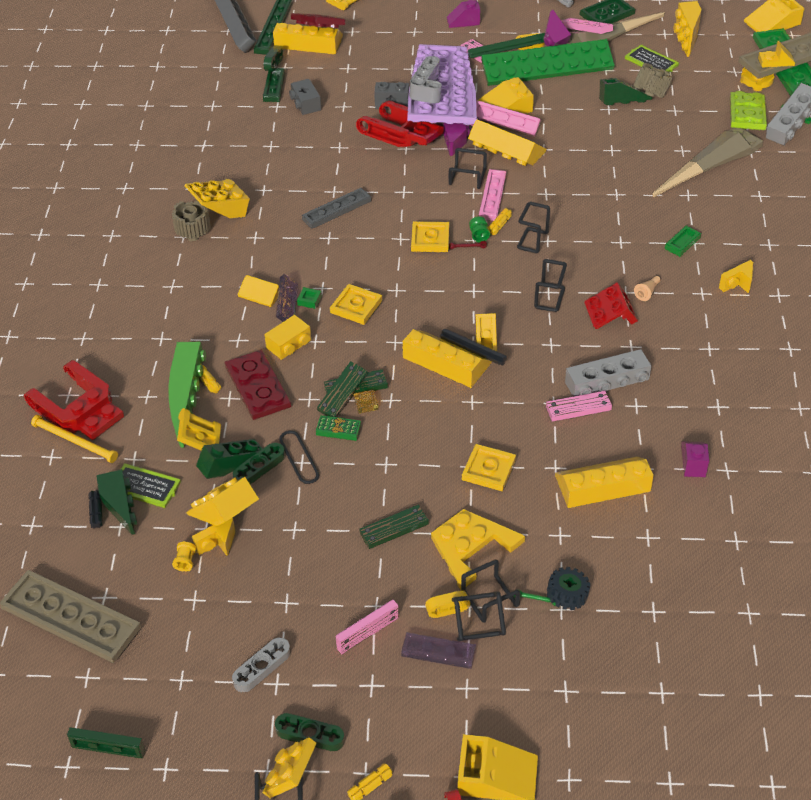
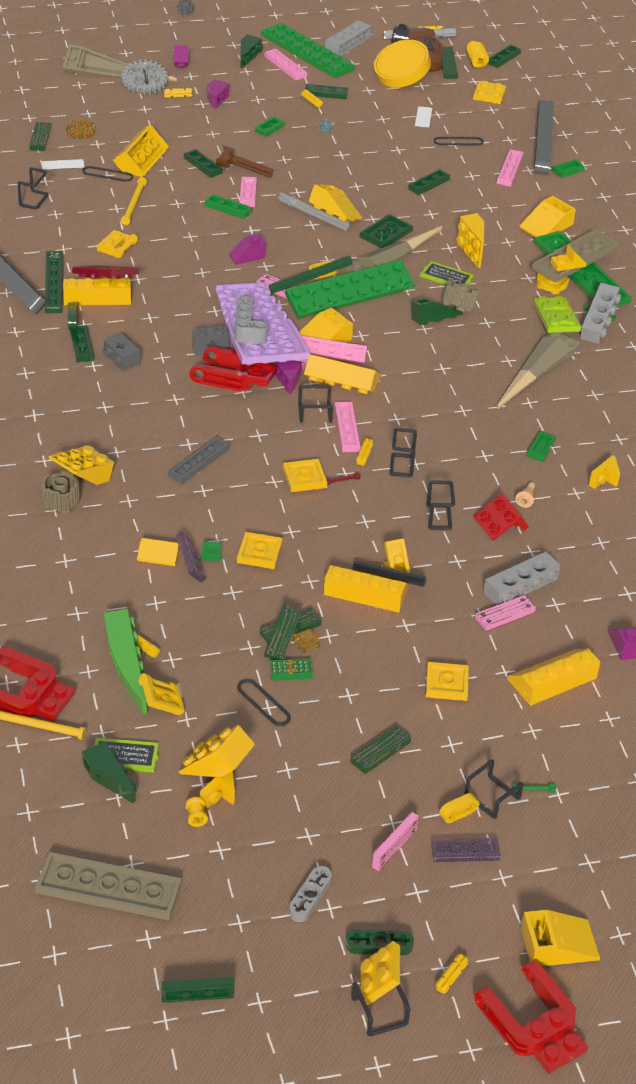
camera: 20 degrees left, 5 degrees down
black axle [88,490,102,529] -> none
dark green slope [196,439,263,479] -> none
dark red piece [224,349,291,420] -> none
dark green beam [233,443,285,485] -> none
yellow brick [264,315,311,360] -> none
yellow wing [431,509,525,590] -> none
black piece [452,591,506,641] -> none
green wheel [469,216,490,242] -> none
magenta slope [544,10,571,47] -> none
black wheel [546,567,591,610] -> none
bright pink tile [561,18,613,34] -> none

